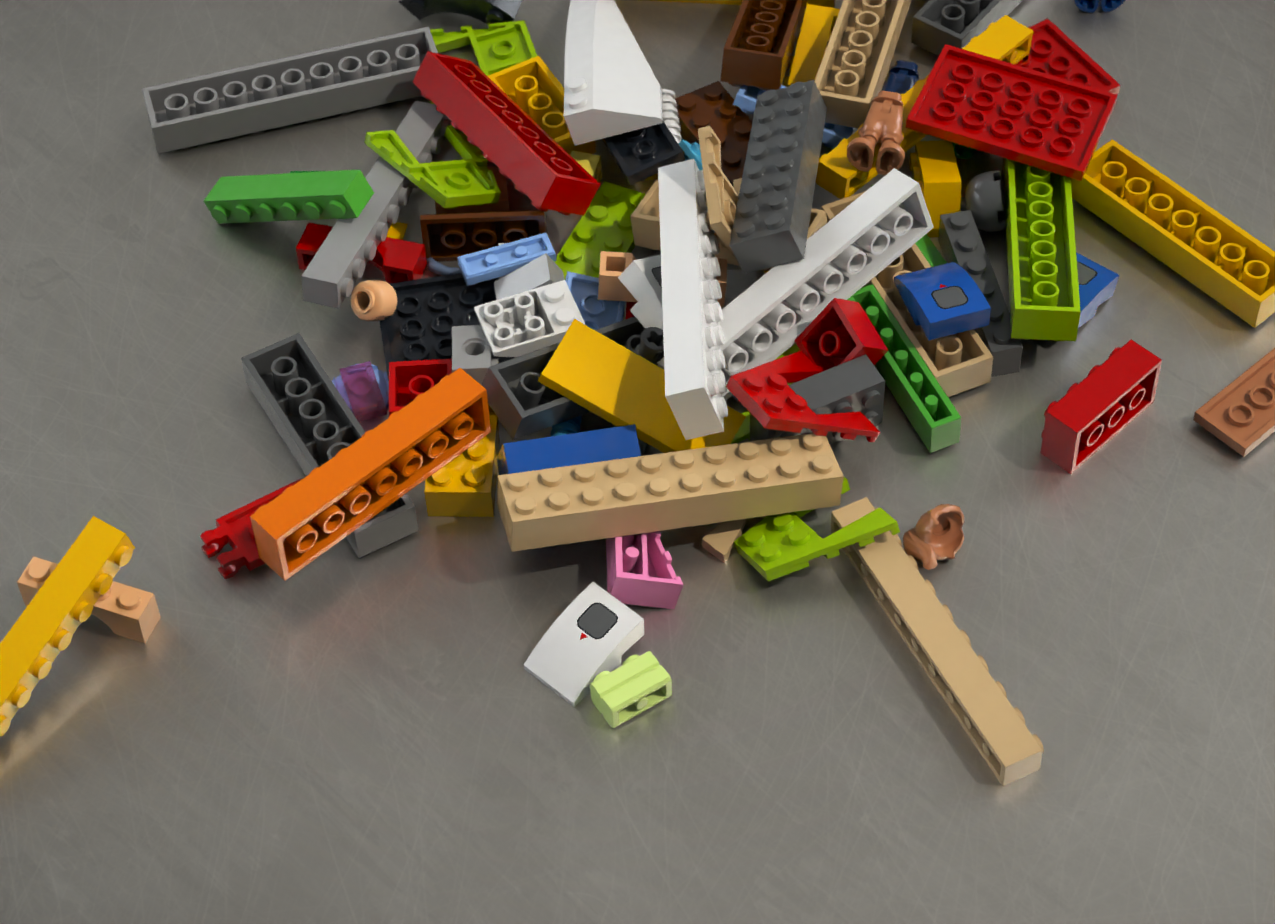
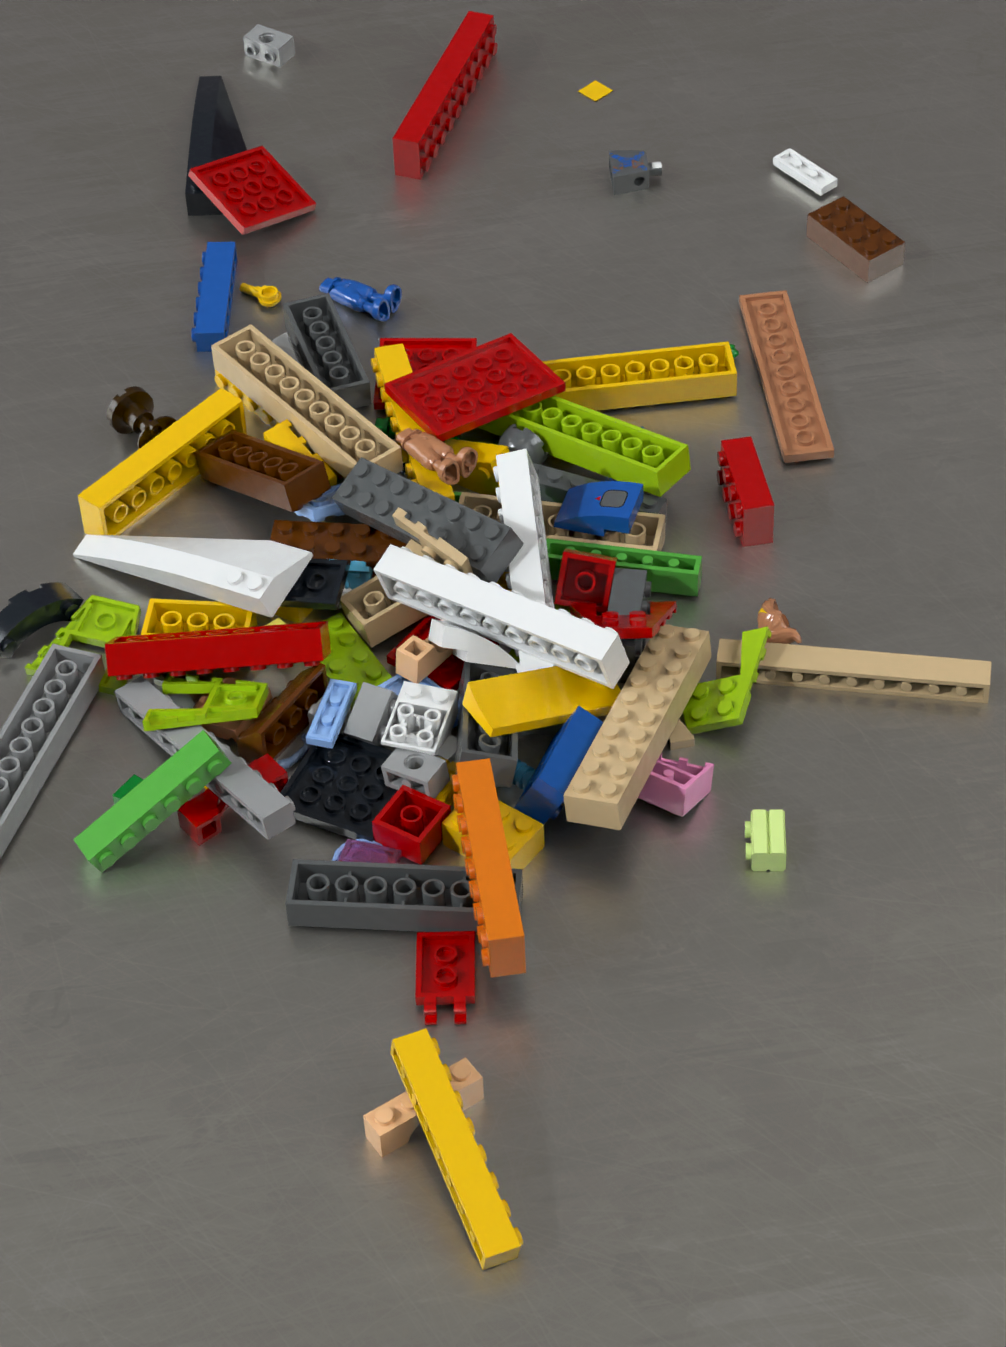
camera: 55 degrees left, 5 degrees down
light nougat head [350,280,398,321] -> none
white slope [524,582,644,707] -> none
dark grey bush [634,327,664,366] -> none

